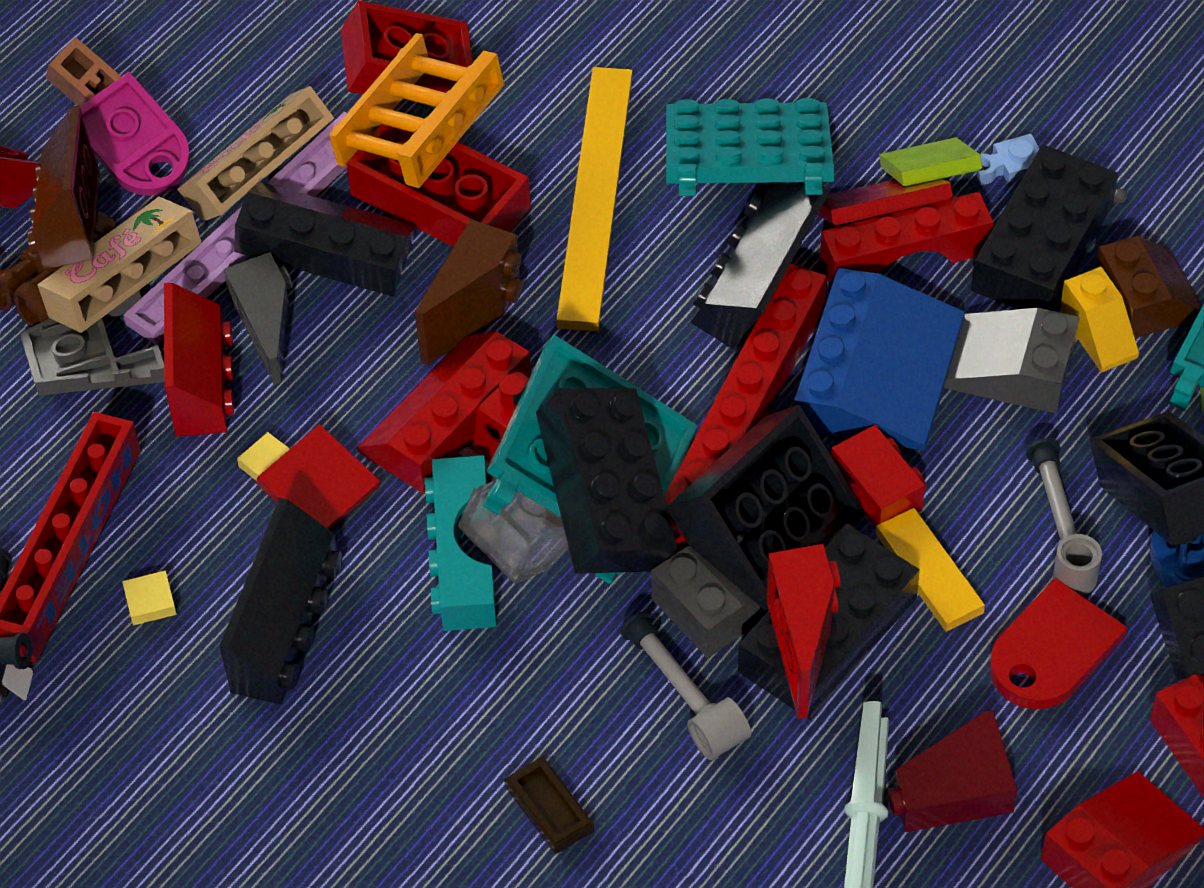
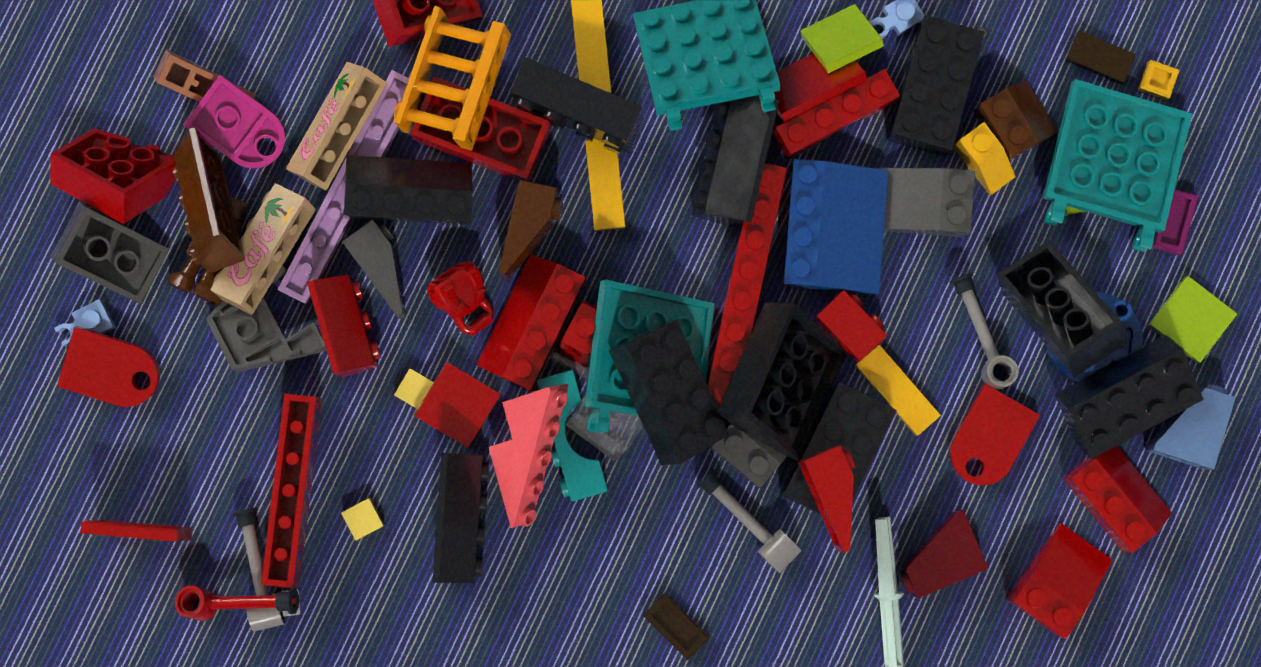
camera: 15 degrees left, 30 degrees up
none -> red piece [427,261,494,336]
none -> coral slope [489,384,569,528]
none -> black brick [510,57,644,154]

